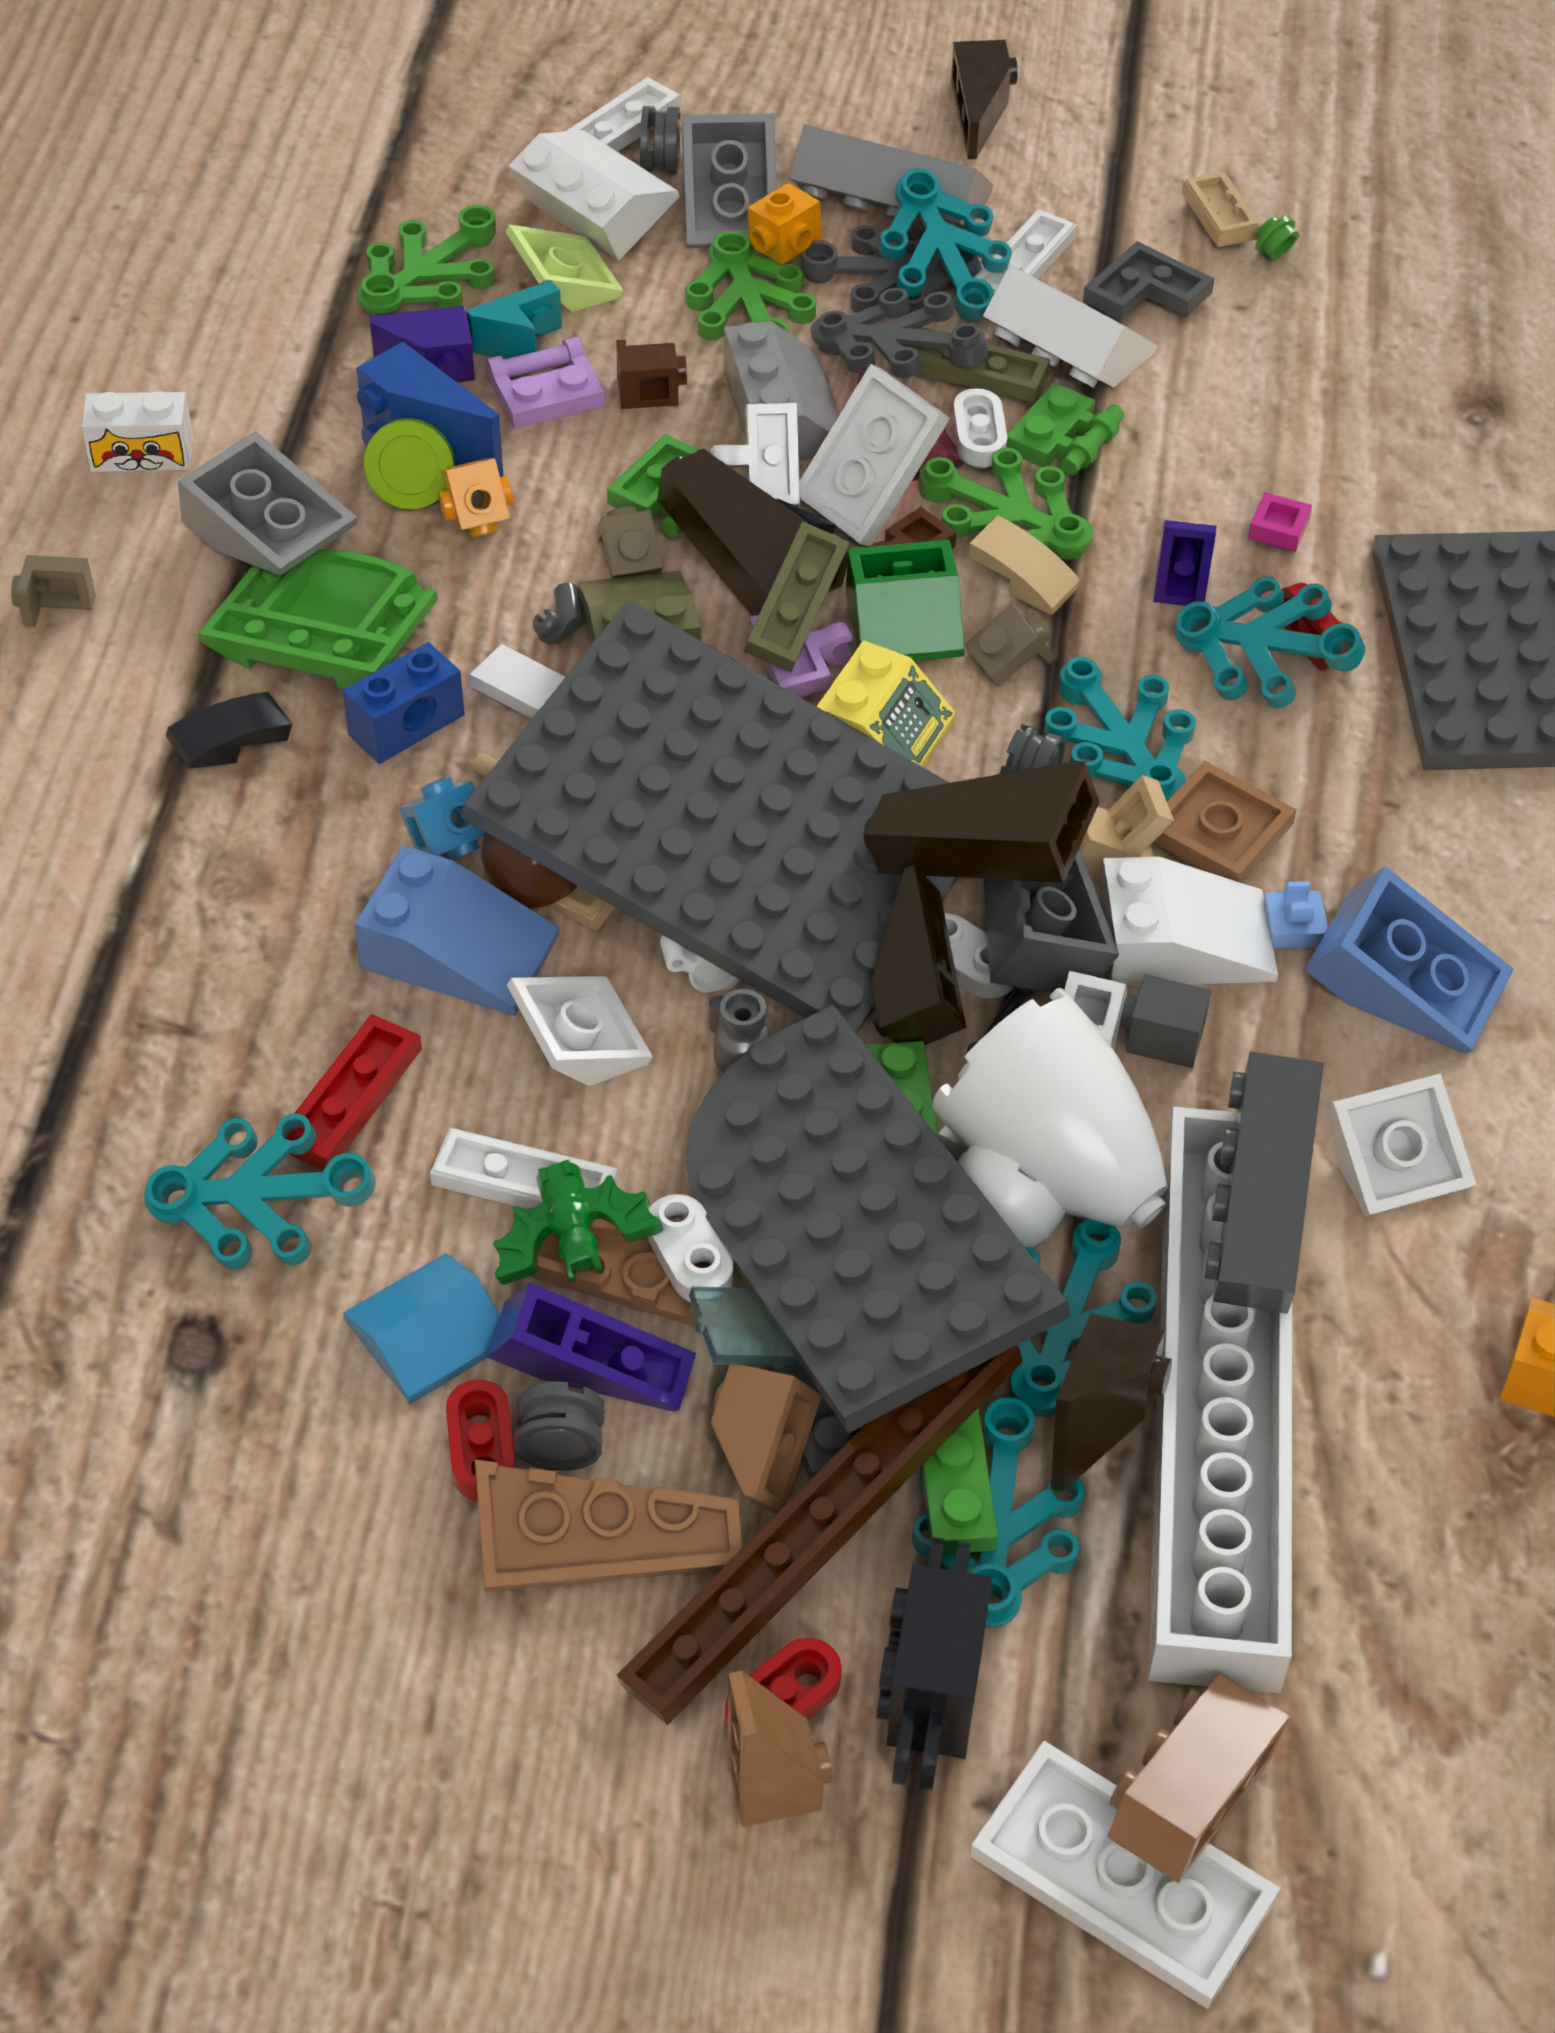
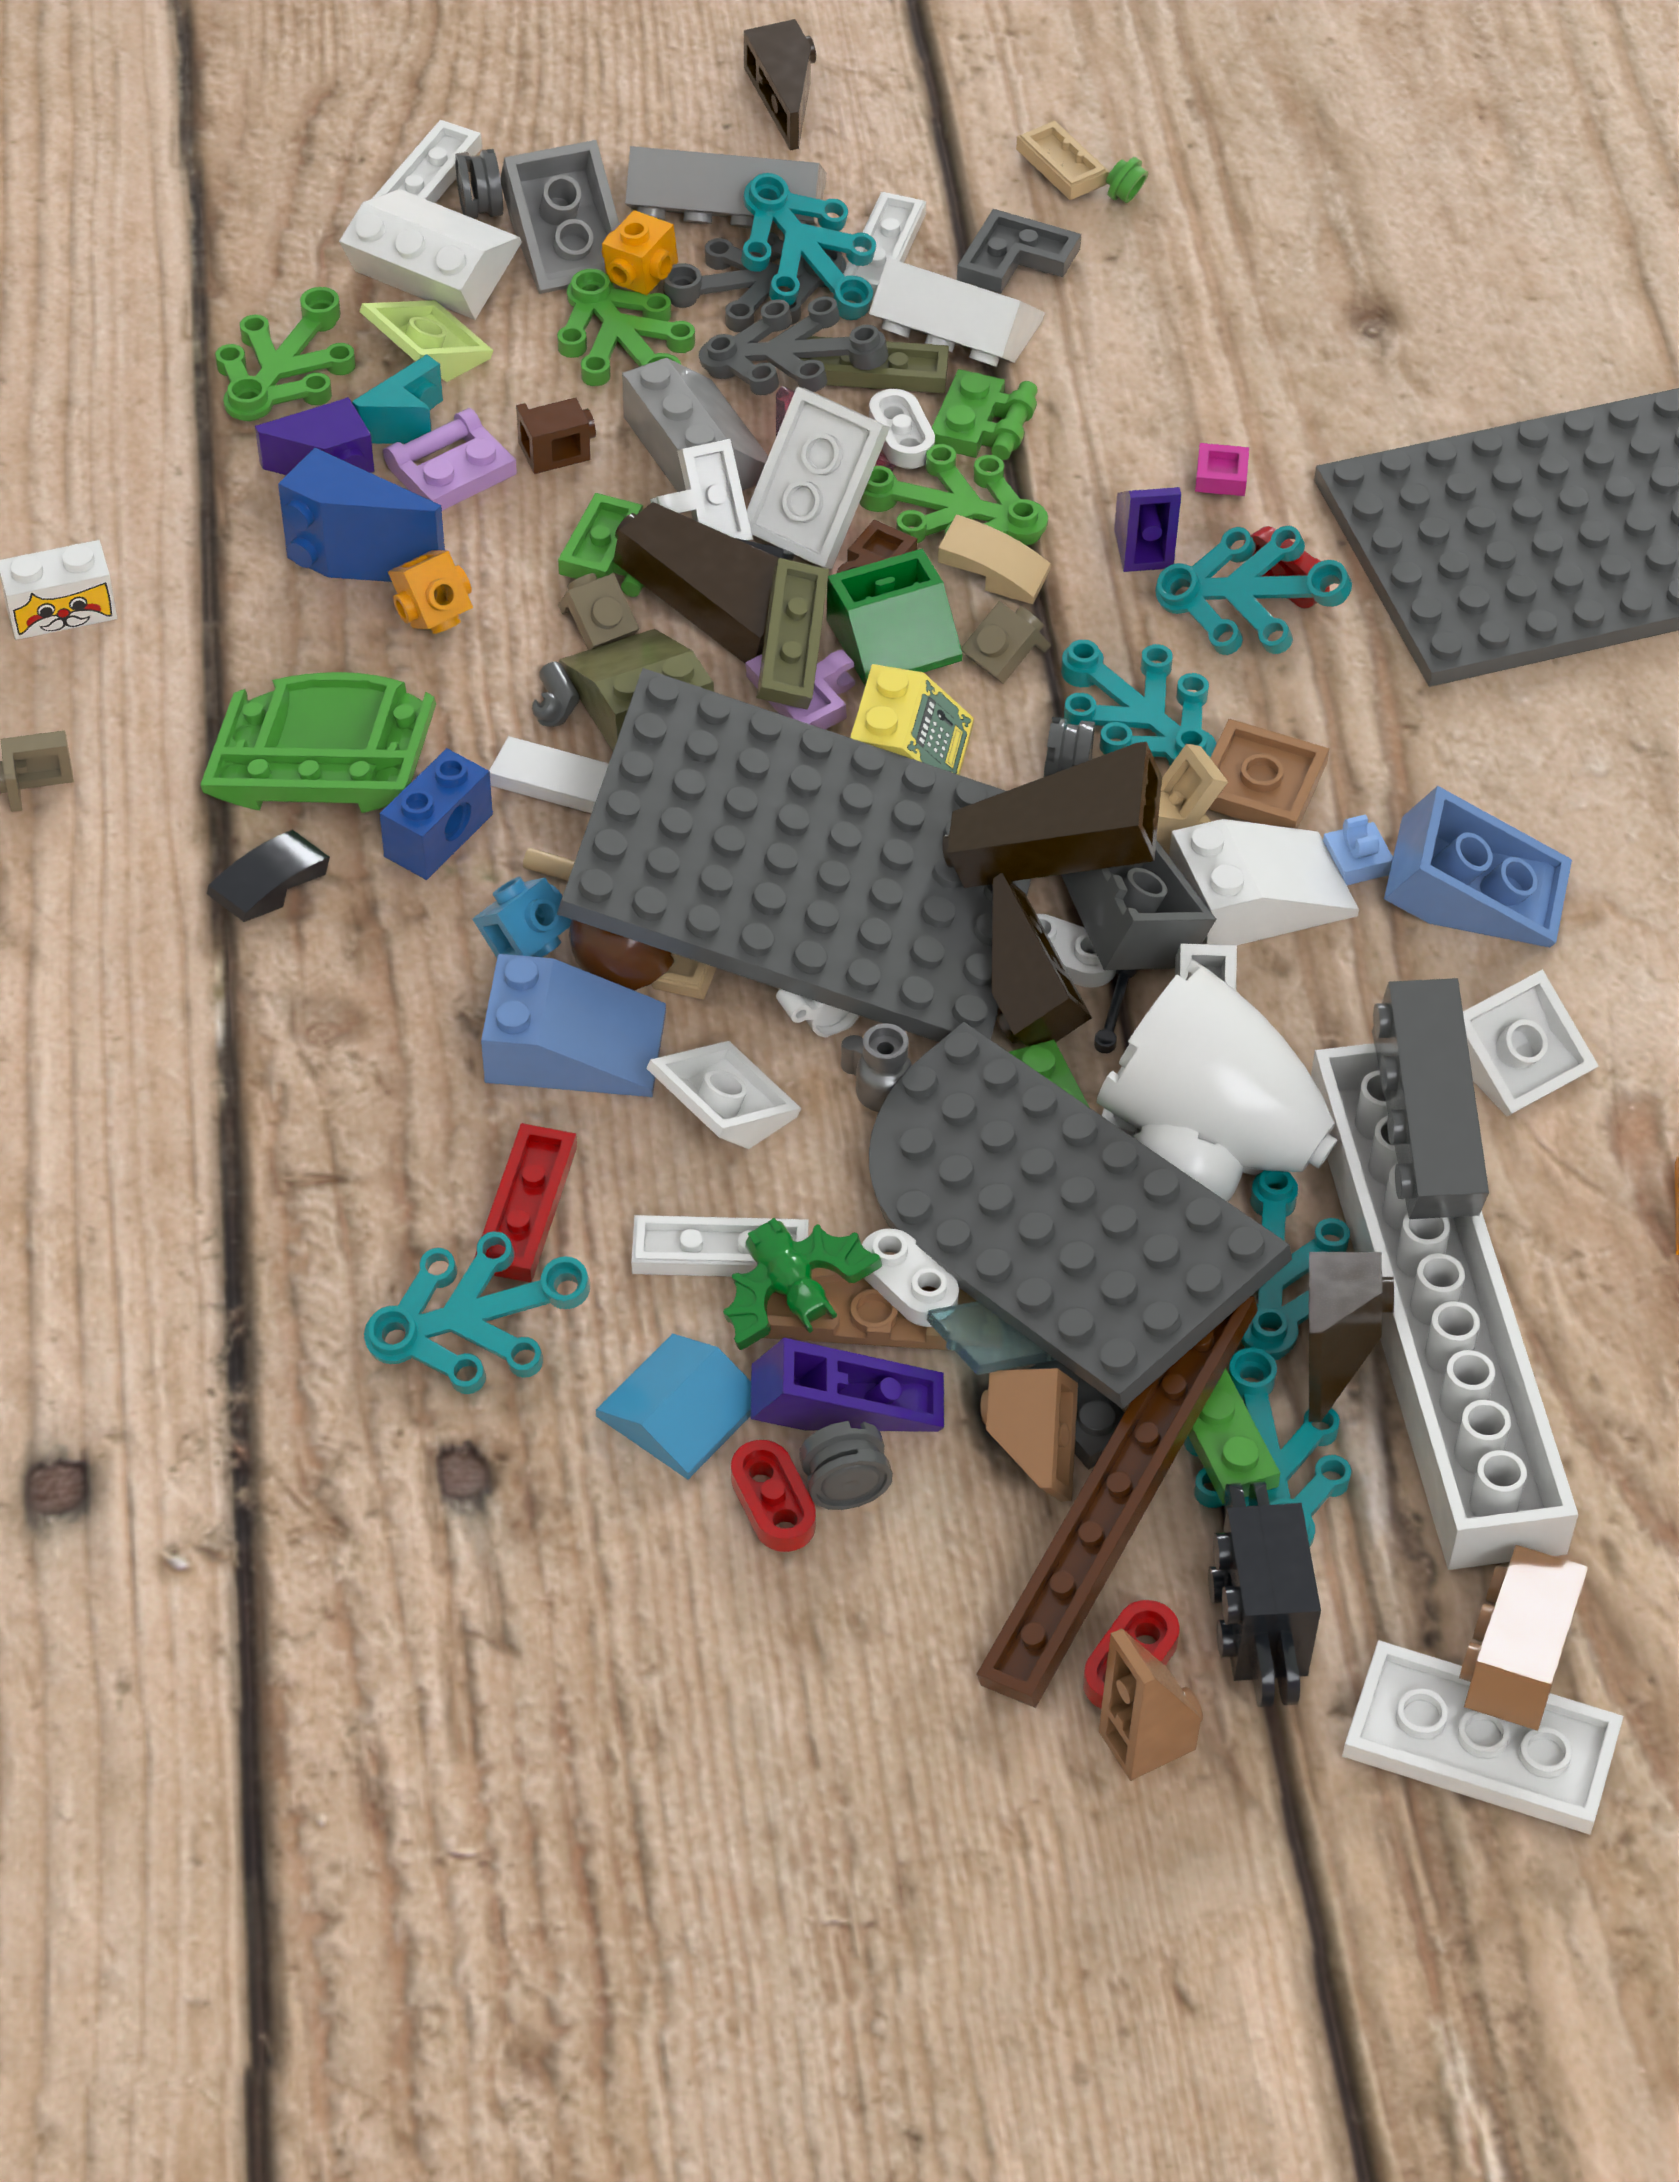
camera: 15 degrees left, 0 degrees up
light grey slope [178,431,358,576] -> none
lime piece [364,418,455,510] -> none
medium nougat wing [475,1459,743,1592] -> none
dark grey brick [1120,974,1212,1068] -> none

